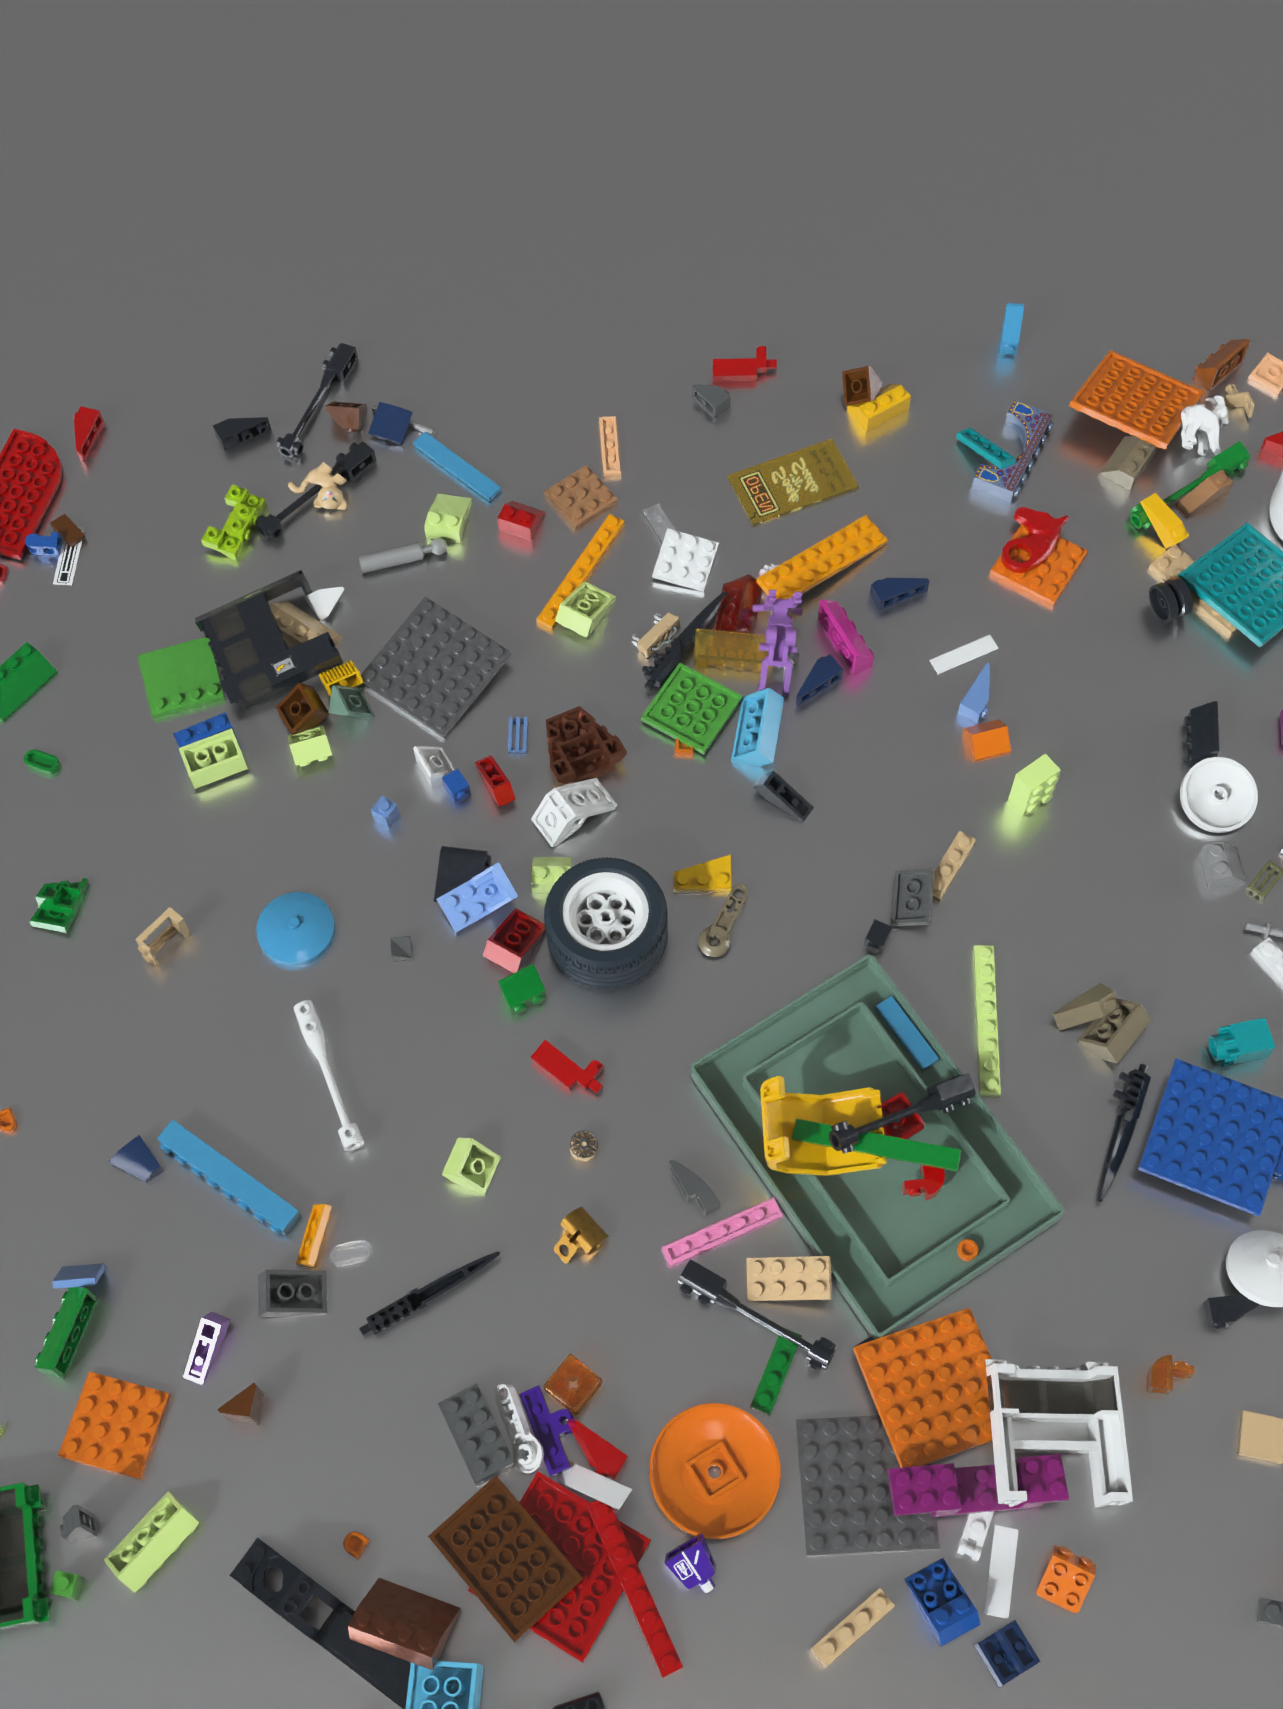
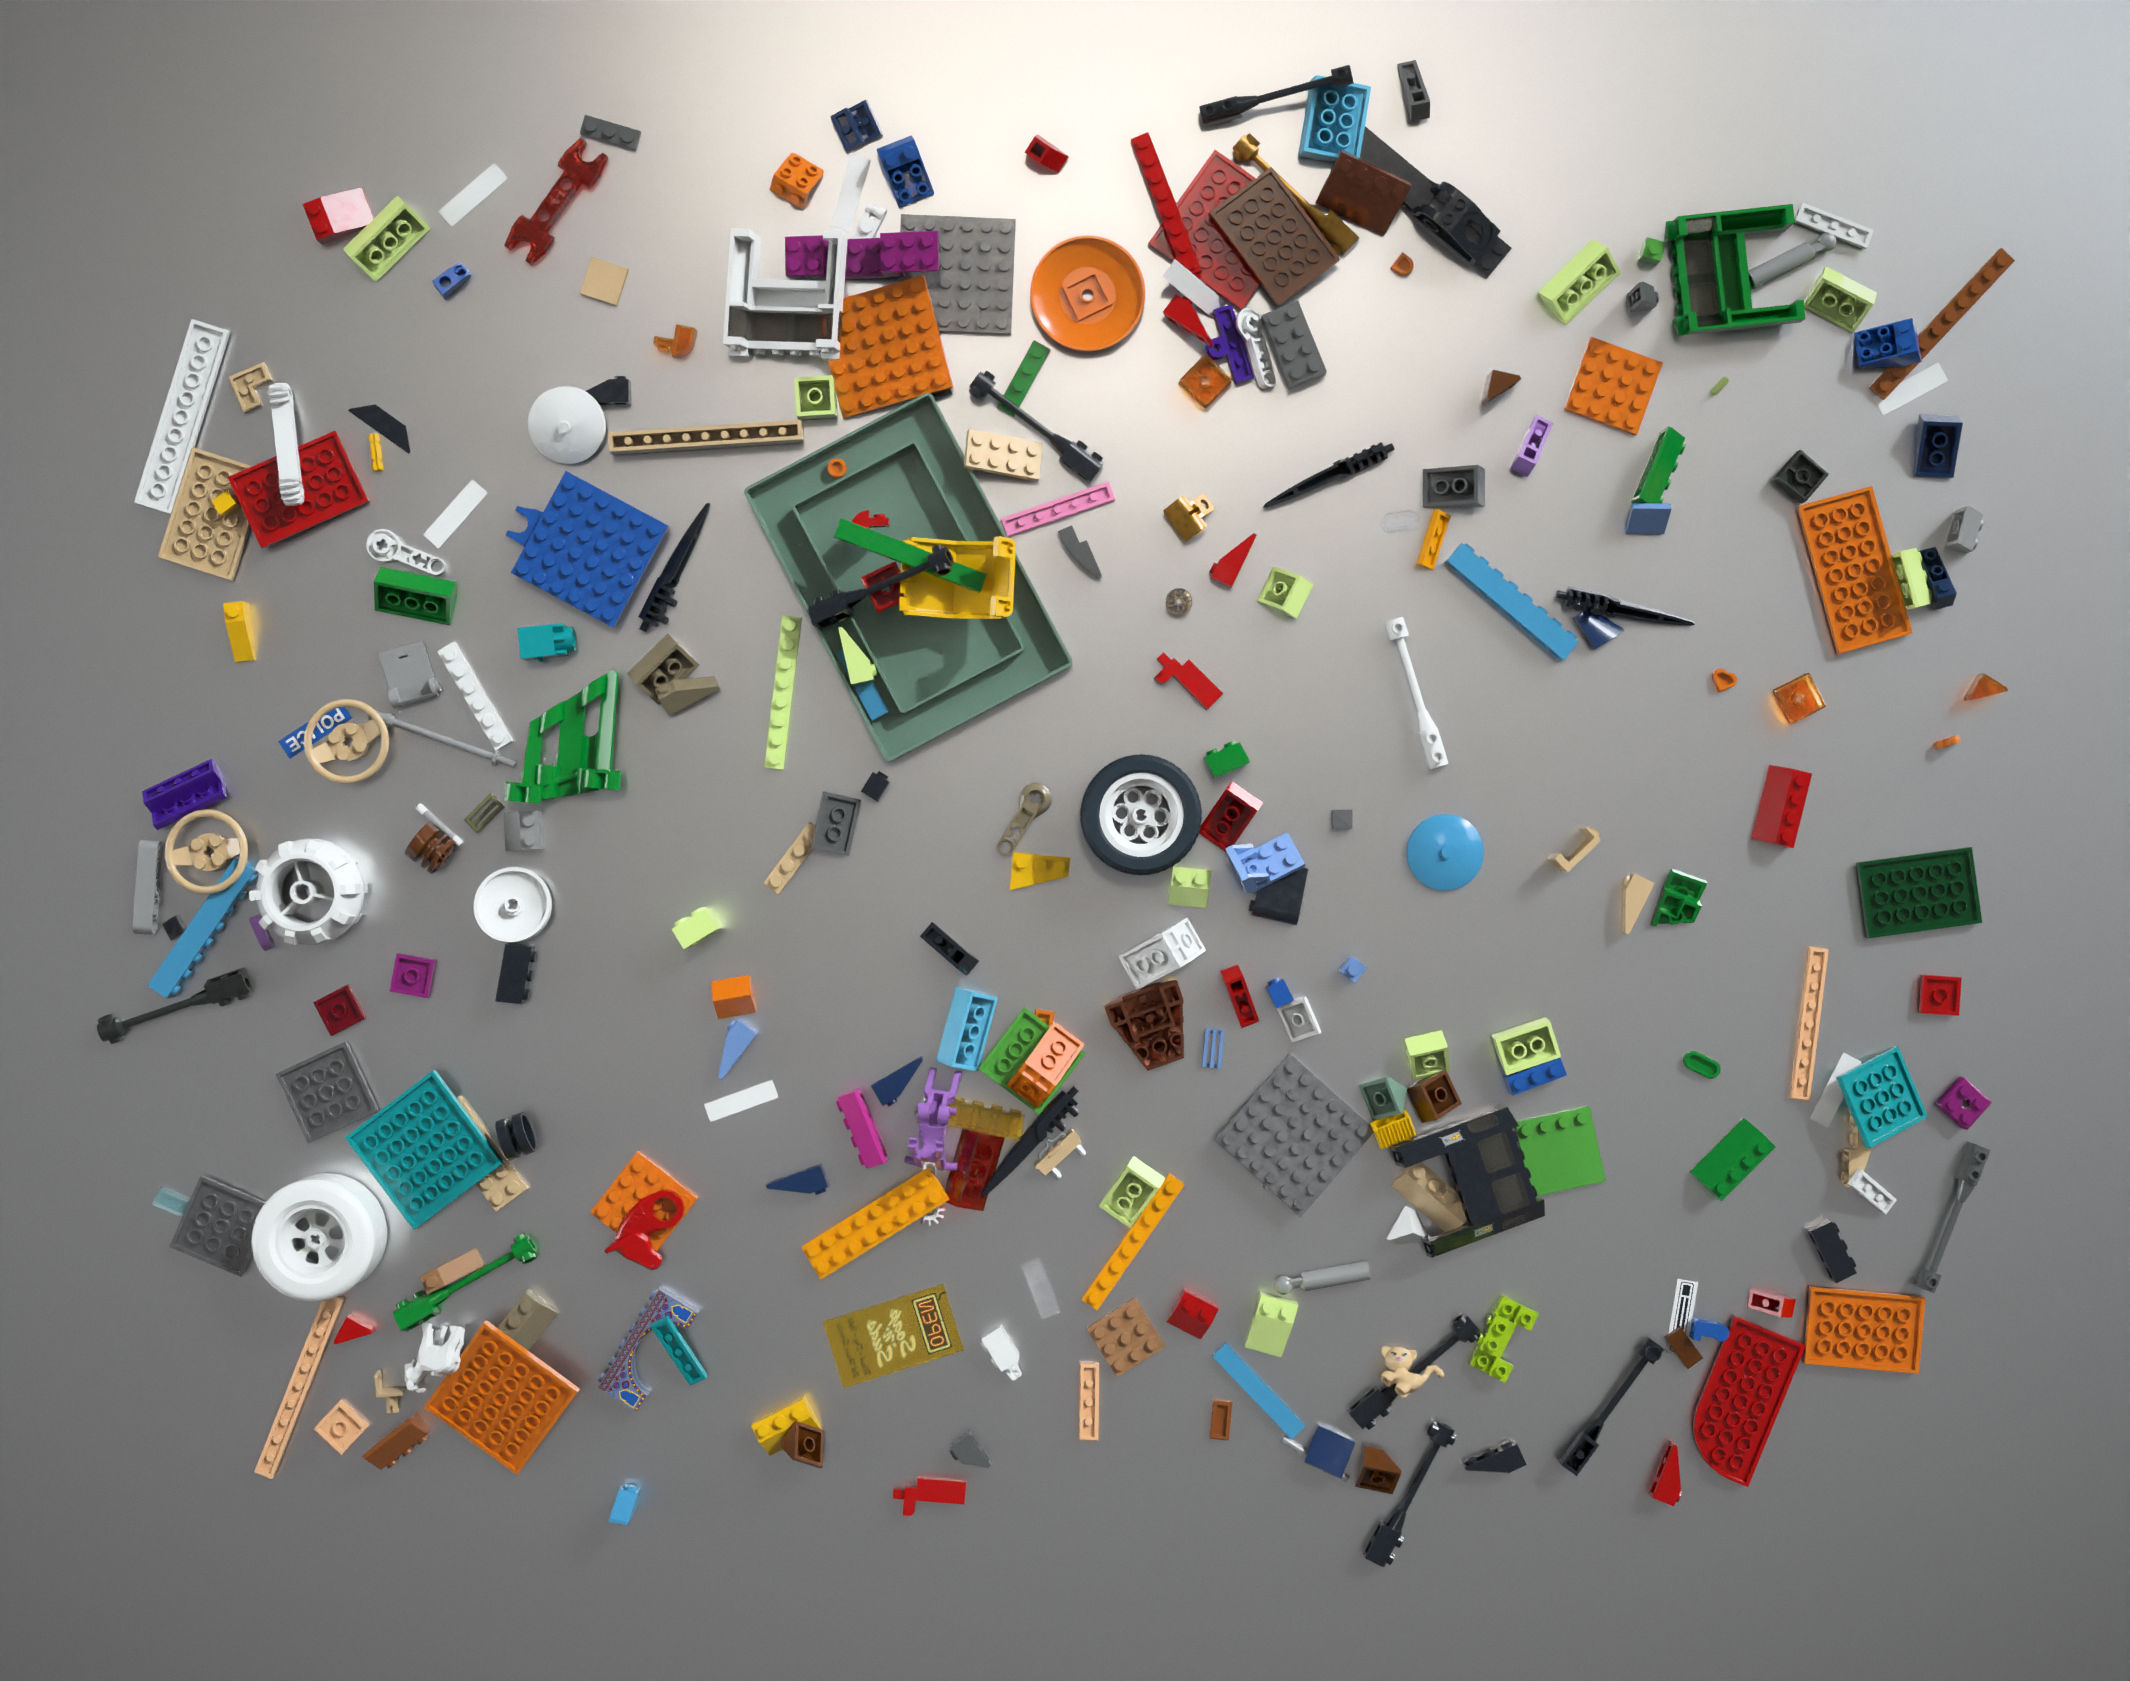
camera: 175 degrees left, 25 degrees up
white plate [652,528,719,592] -> none
dark purple torso [664,1533,716,1593] -> none
tan brick [810,1588,895,1669] -> none
yellow slope [1140,493,1189,549] -> none
none -> green panel [504,669,622,804]
none -> tan brick [608,420,804,455]
none -> yellowish green brick [794,375,837,420]
none -> yellowish green slope [838,627,877,686]
none -> white hinge [980,1324,1022,1381]
none -> bracket [1006,1022,1085,1108]
none -> red slope [1024,134,1069,173]
none -> red slope [1209,533,1257,588]
none -> dark orange tile [1209,1399,1232,1441]
none -> pearl gold bar [1232,133,1360,254]
none -> black piece [1556,586,1695,626]
none -> black bar [1559,1338,1665,1476]
none -> tan slope [1621,873,1655,935]

